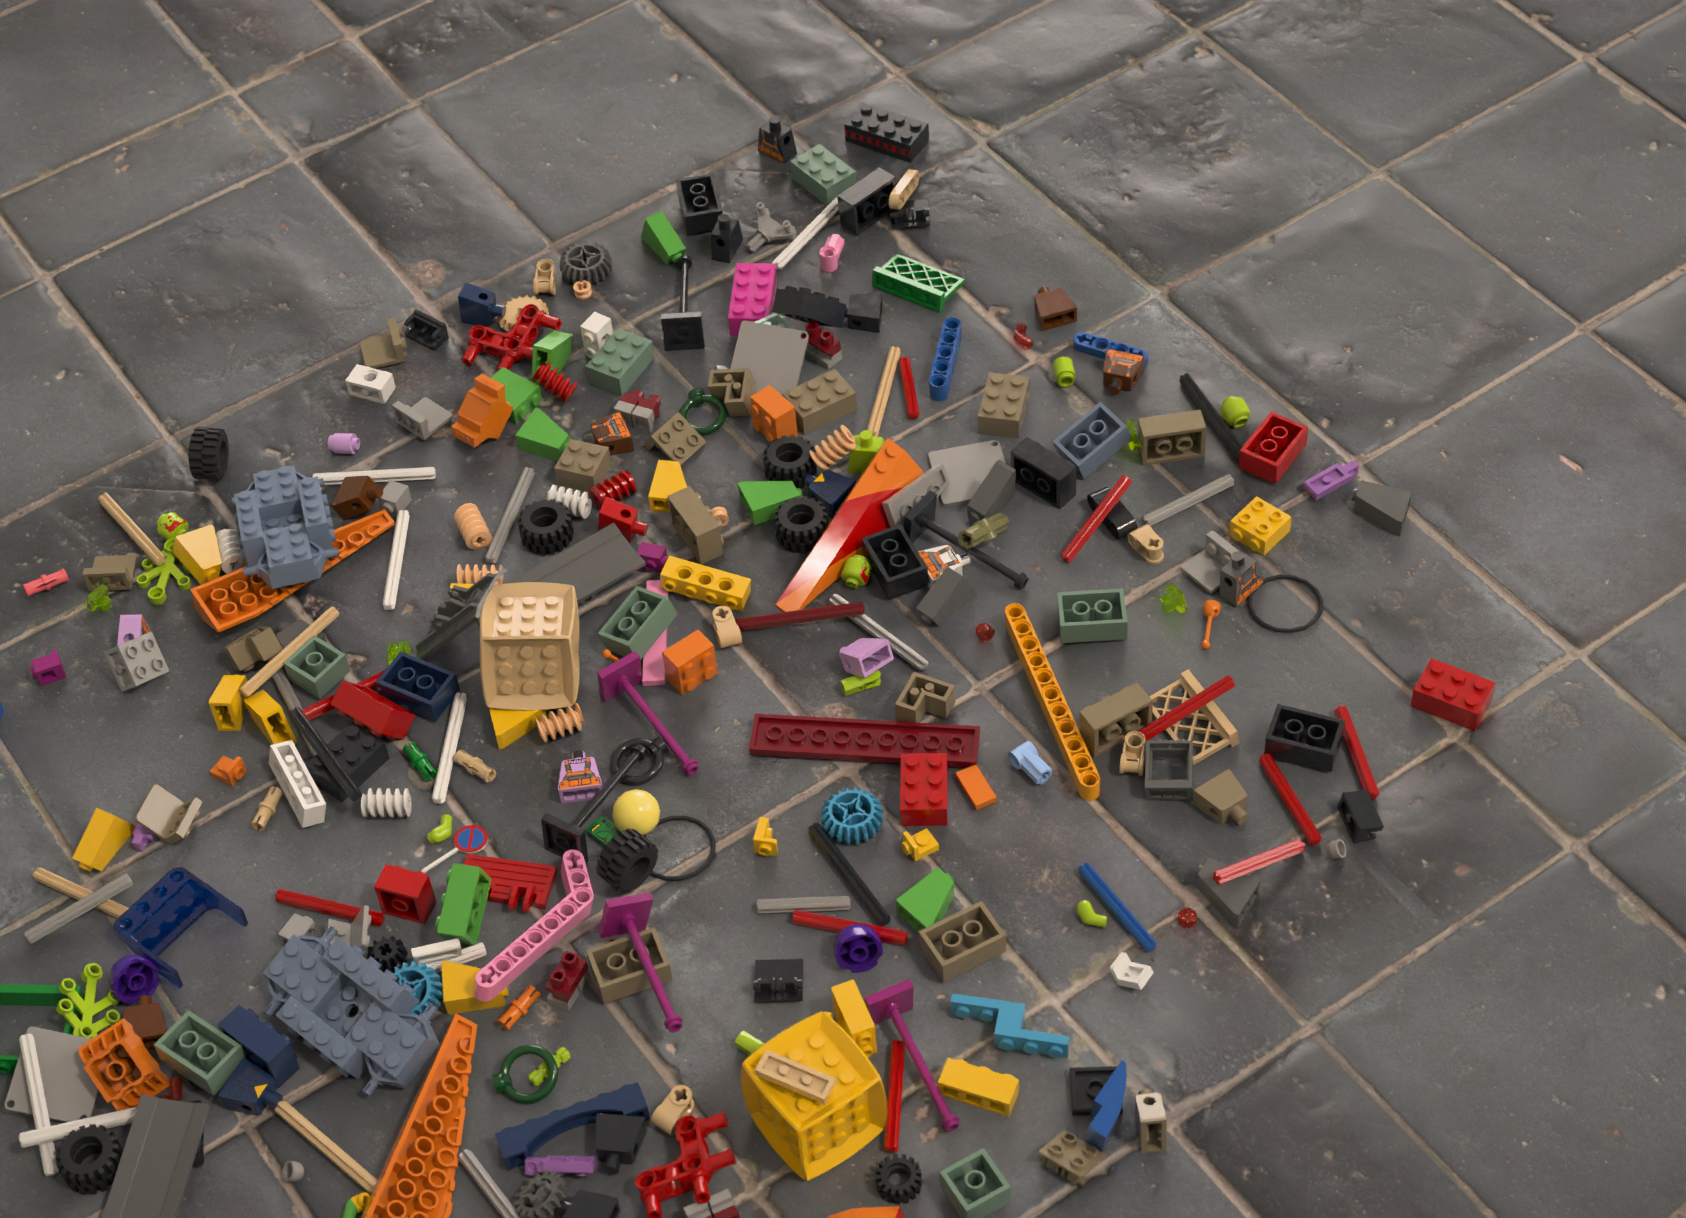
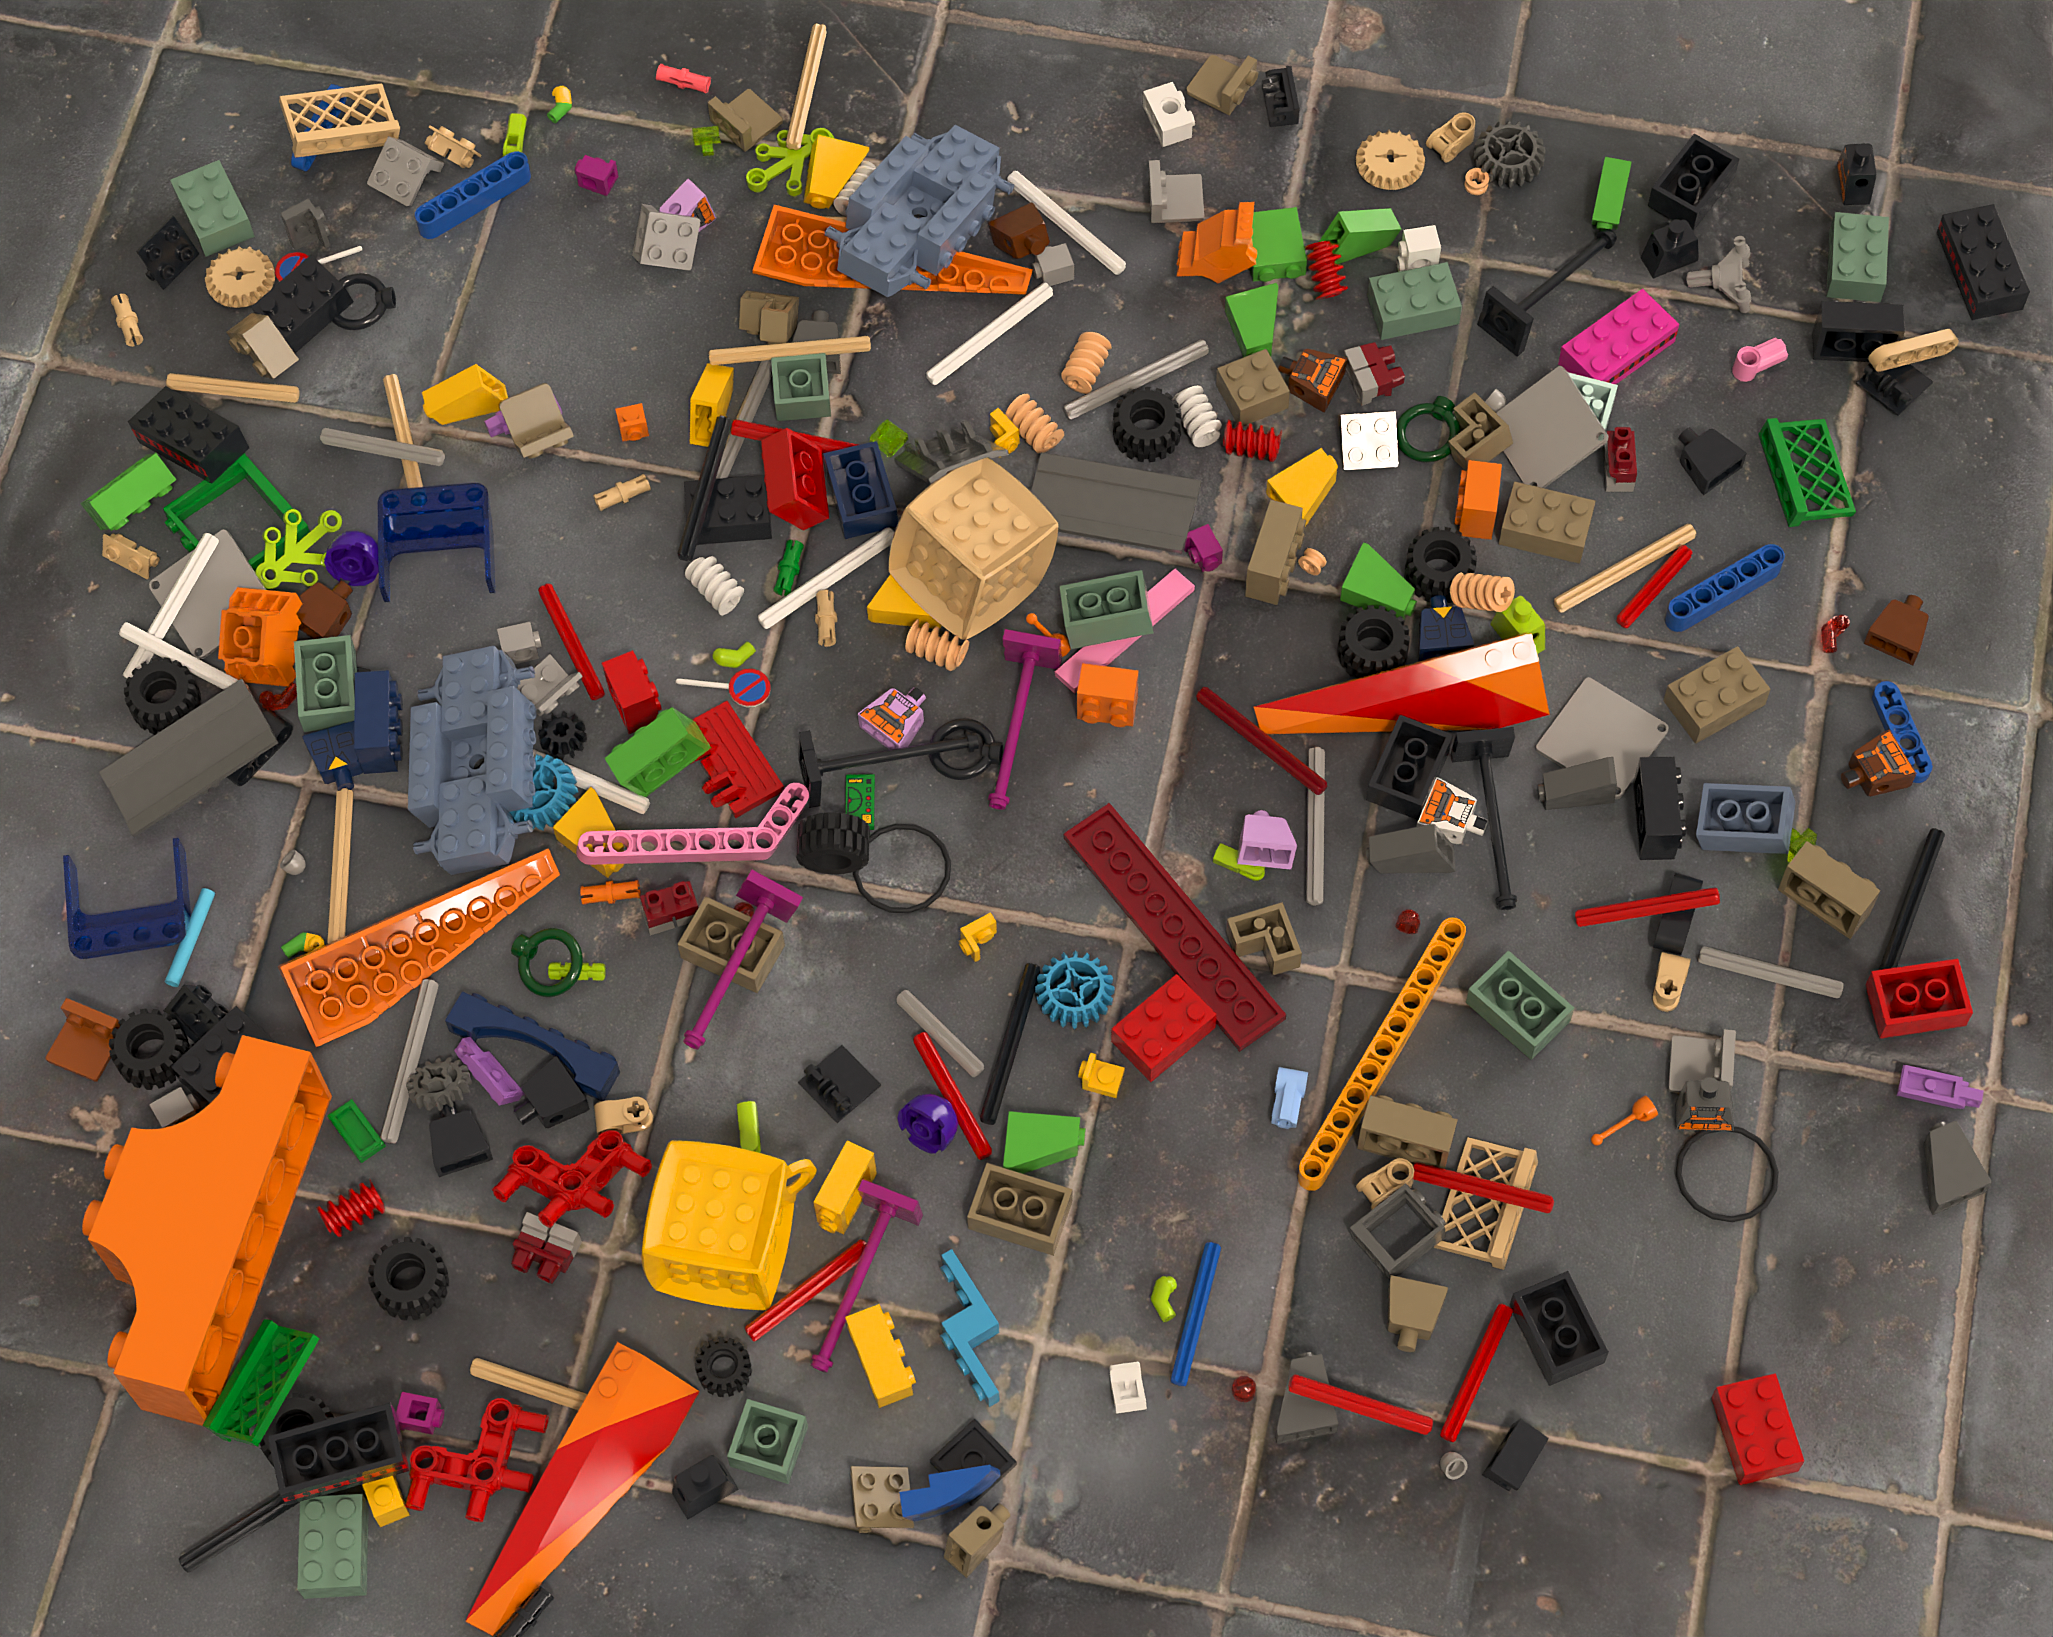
camera: 45 degrees right, 15 degrees up
lime head [157,512,189,540] -> none
black tyre [188,427,229,480] -> none
yellow slope [209,675,248,731] -> none
white brick [269,740,326,828] -> none
lavender brick [328,433,360,454] -> none
white tile [411,938,463,964] -> none
dark blue torso [458,282,506,326] -> none
red pin [461,304,562,372] -> none
red torso [598,497,648,543] -> none
light yellow piece [612,789,660,836] -> none
yellow brick [660,556,751,612] -> none
tan piece [712,606,742,649] -> none
tan plate [755,1050,836,1105] -> none
white axle [772,197,839,270] -> none
black brick [772,286,847,328] -> none
lime head [841,555,872,588] -> none
light grey wing [882,464,950,528] -> none
orange tile [955,765,997,810] -> none
olive piece [958,512,1009,549] -> none
lime brick [1052,357,1076,387] -> none
clear neon green tile [1160,583,1188,613] -> none
lime head [1220,396,1251,428] -> none
yellow brick [1229,496,1291,556] -> none
red axle [1334,705,1380,800] -> none

